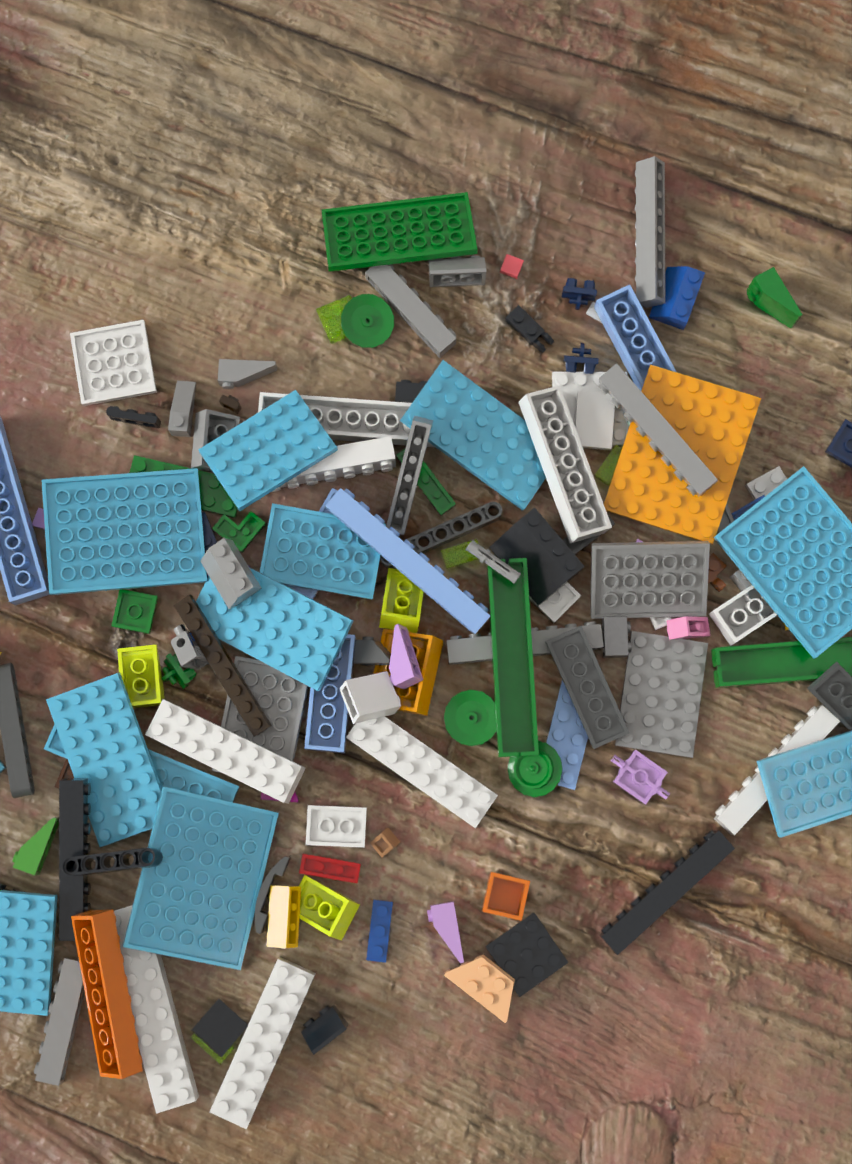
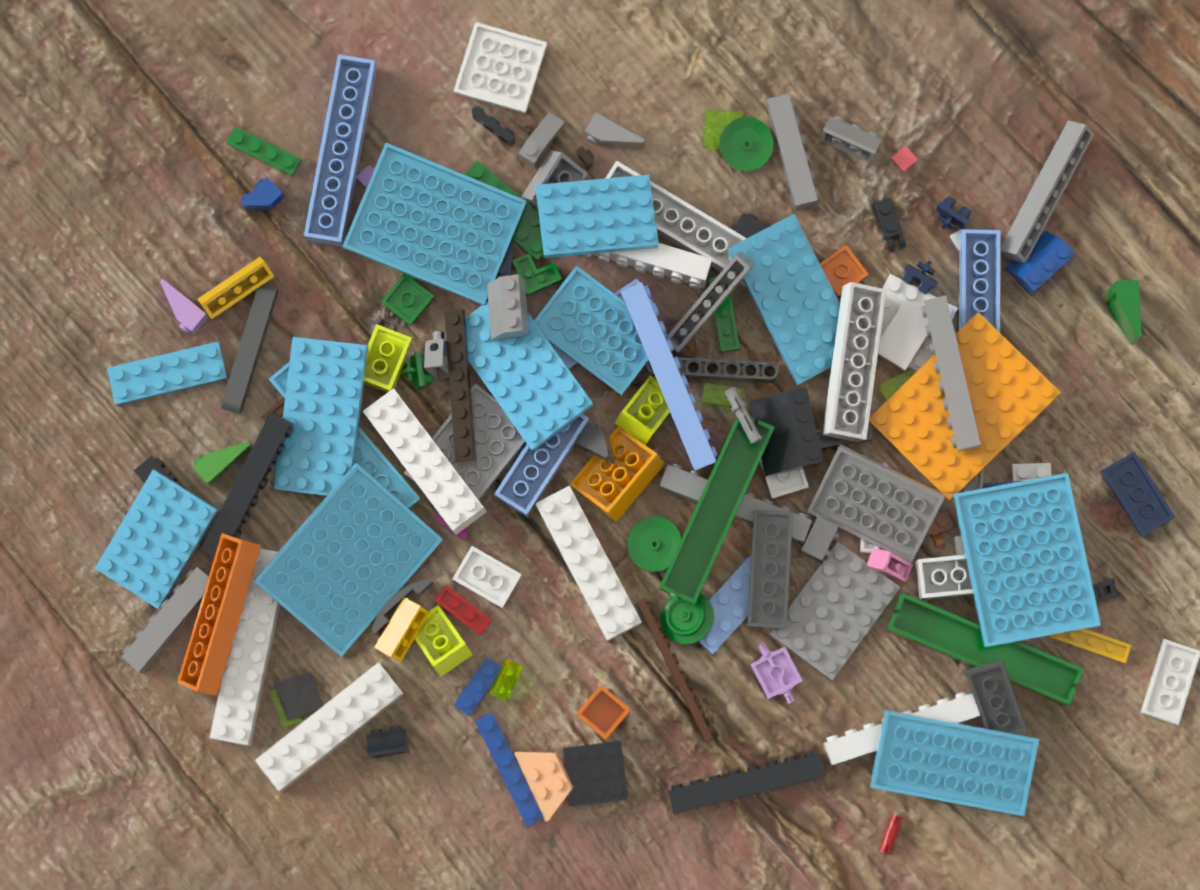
camera: 30 degrees right, 0 degrees up
black beam [62,848,163,876] -> none
green plate [321,192,478,272] -> none
white brick [340,671,401,724] -> none
medium nougat slope [370,828,400,858] -> none
lavender slope [389,624,423,689] -> none
lavender slope [427,901,464,963] -> none
none -> blue plate [475,713,544,827]
none -> clear neon green plate [489,659,523,702]
none -> reddish brown plate [636,598,714,743]
none -> orange plate [820,245,869,298]
none -> red pin [879,814,903,855]

